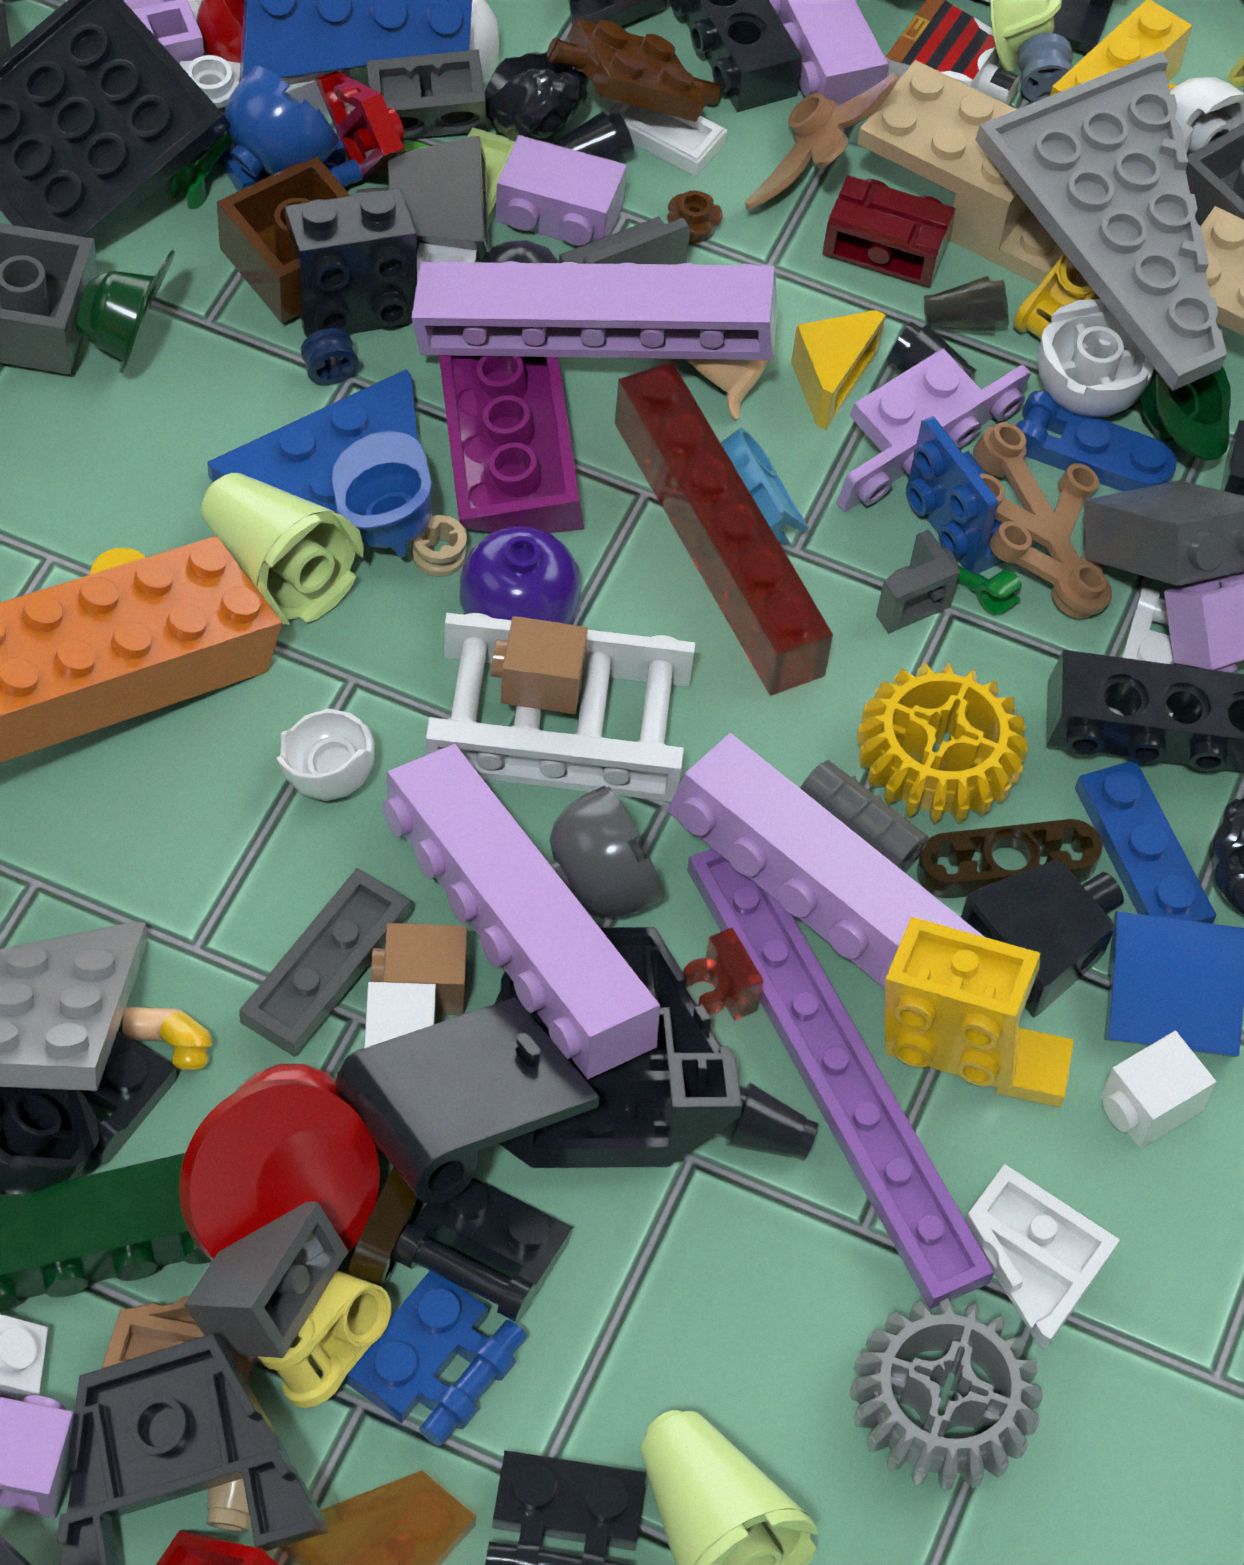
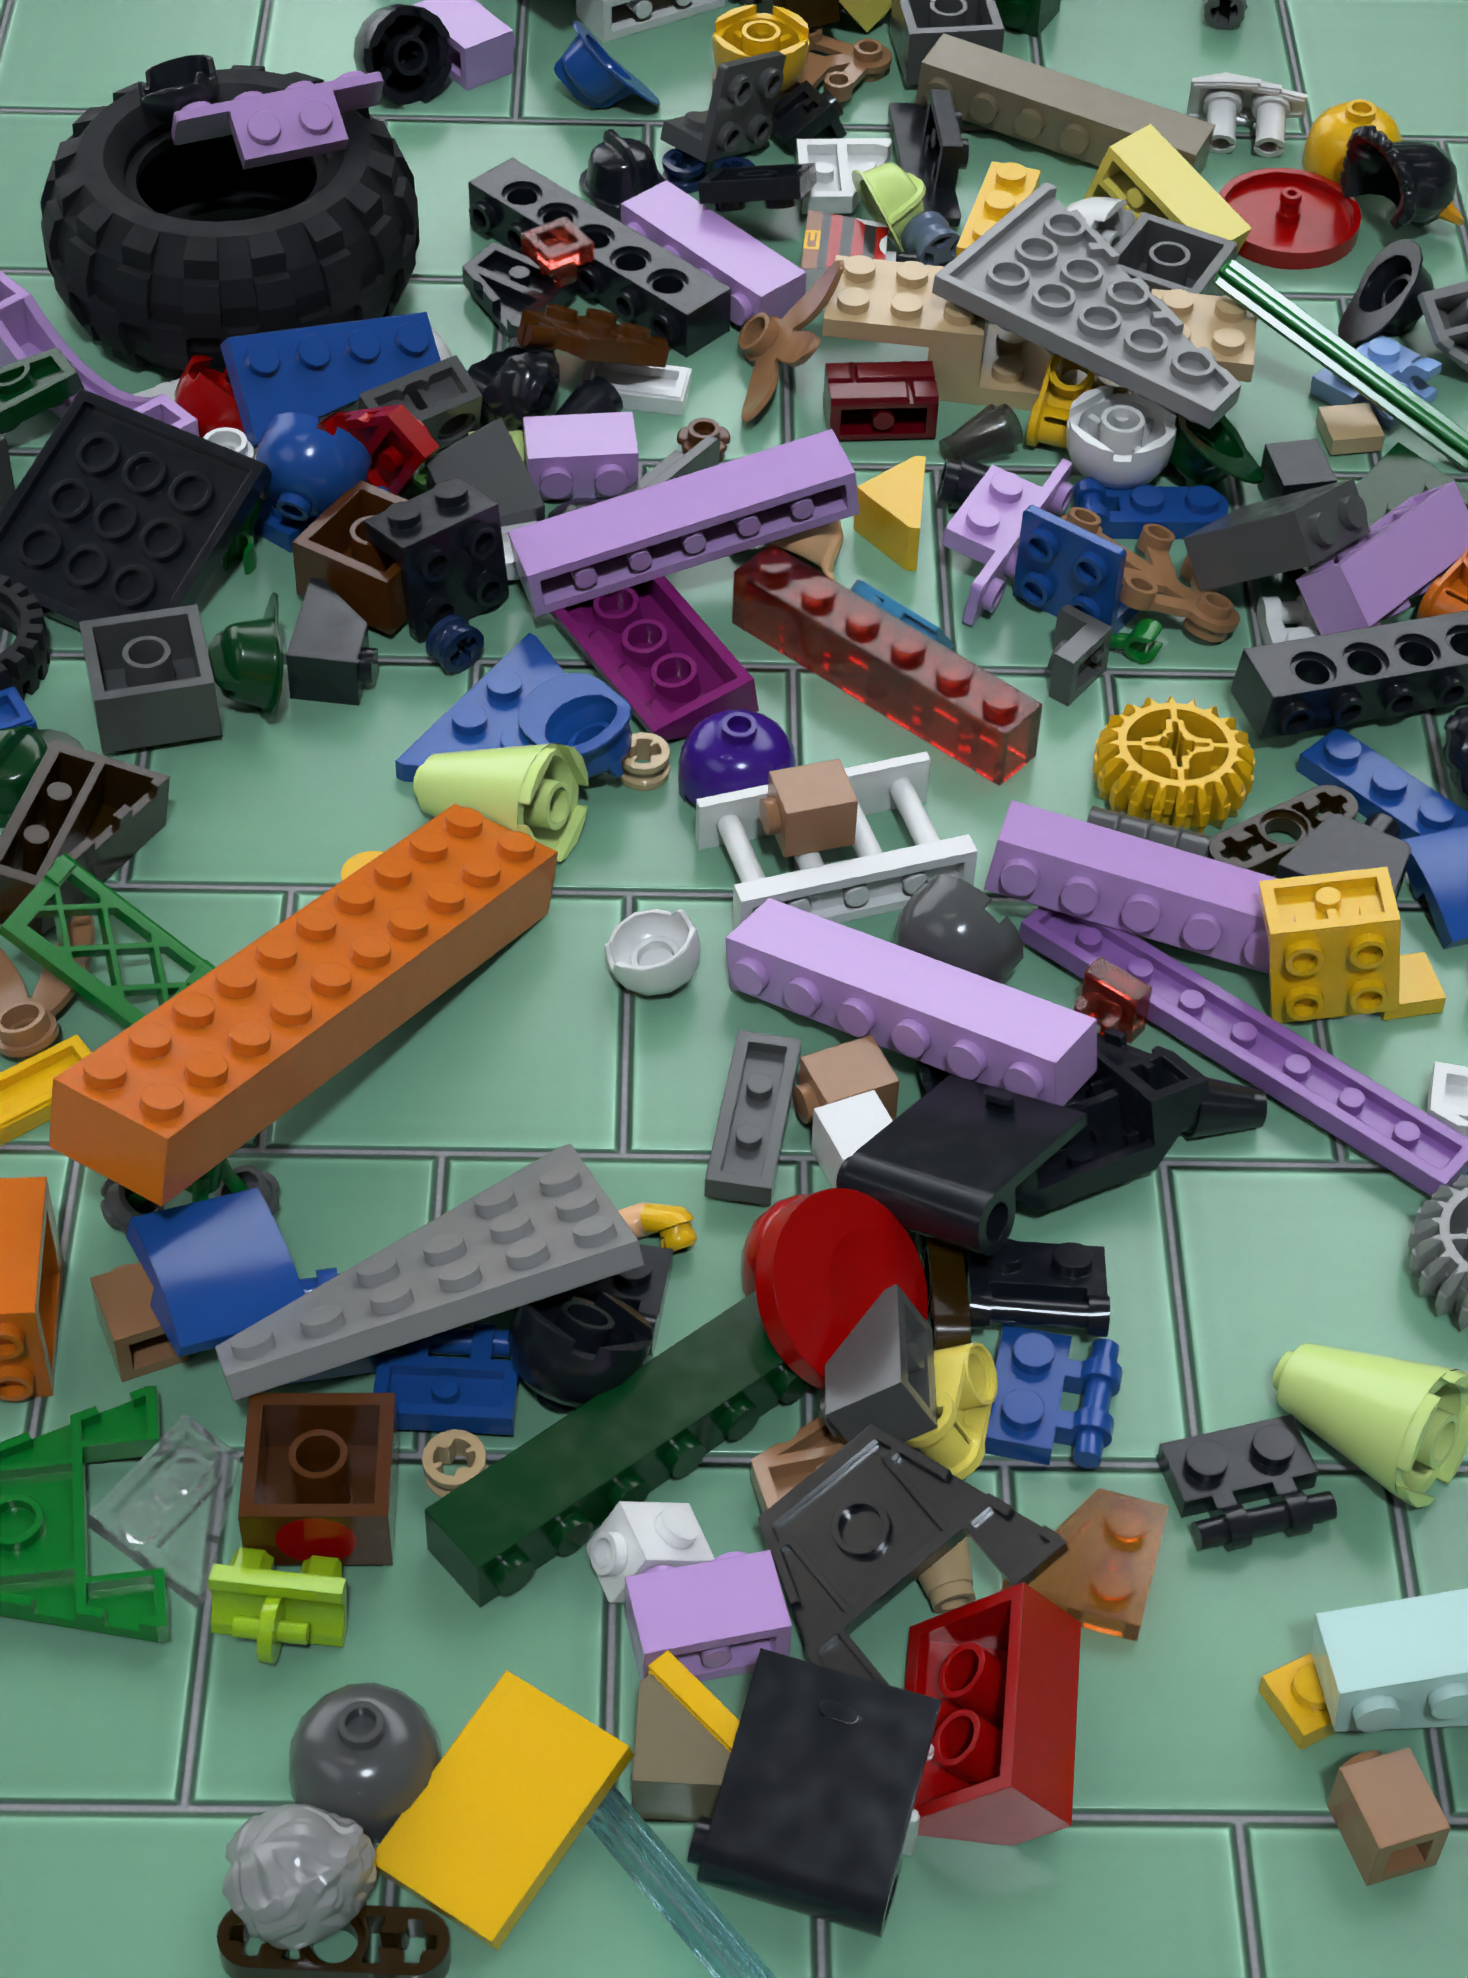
camera: 20 degrees left, 10 degrees down
none -> black slope [286,578,378,706]

